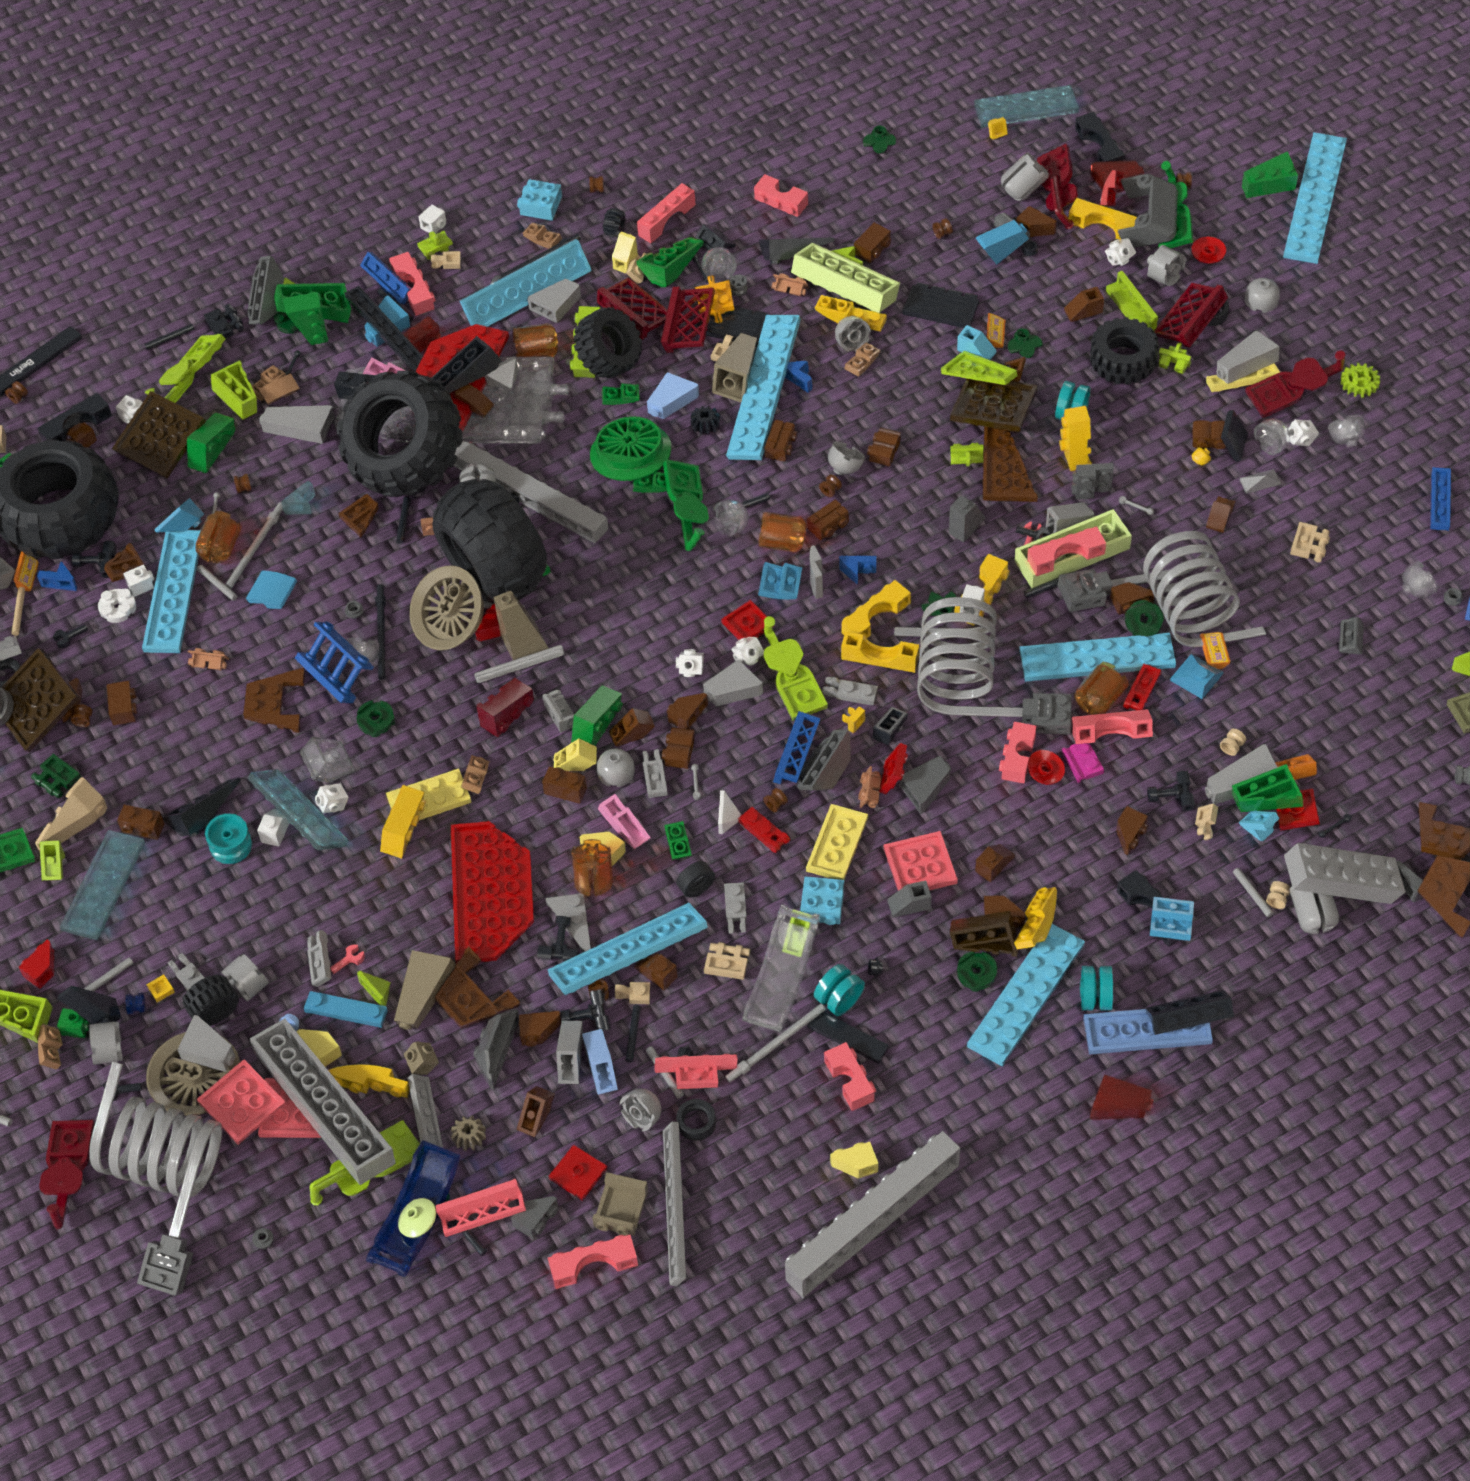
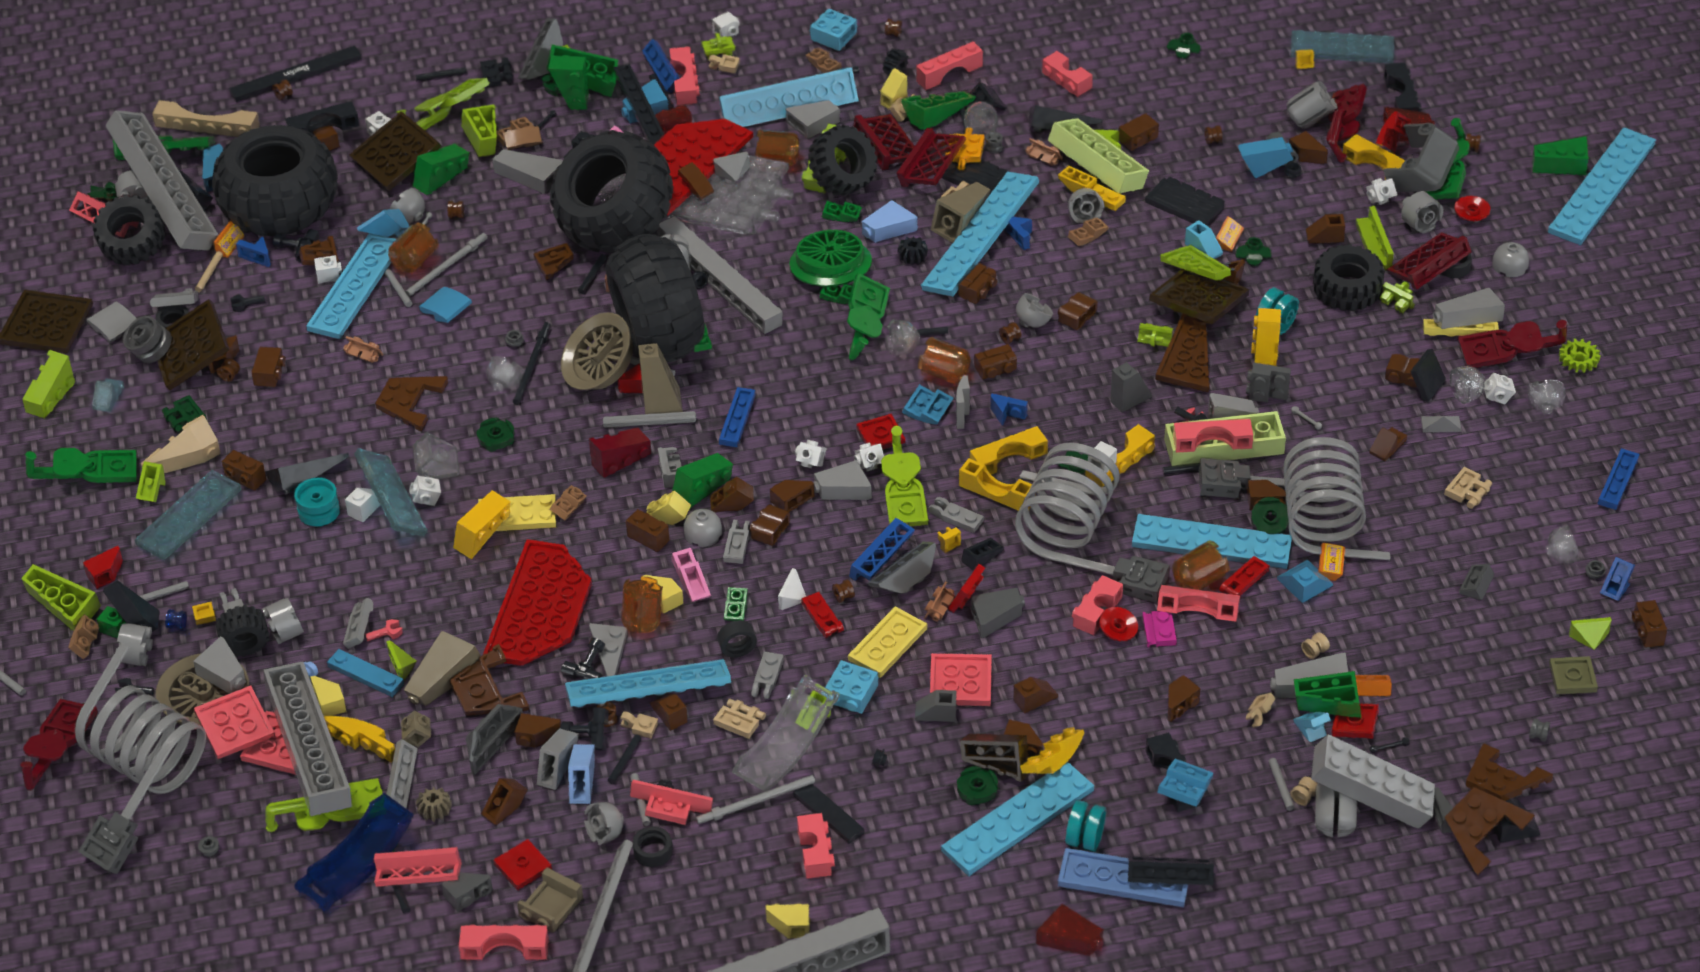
camera: 15 degrees right, 10 degrees down
white plate [98,589,136,623] -> none
clear light blue slope [281,481,315,515] -> none
blue fence [295,621,374,703] -> none
yellowish green dish [398,1198,436,1238] -> none
black slope [431,336,503,393] -> none
light grey hinge [691,764,701,800] -> none
teal wheel [814,964,865,1016] -> none
black bar [1147,771,1195,811] -> none
yellow piece [1191,447,1211,465] -> none
none -> light grey cylinder [390,188,425,223]
none -> blue plate [719,387,756,447]

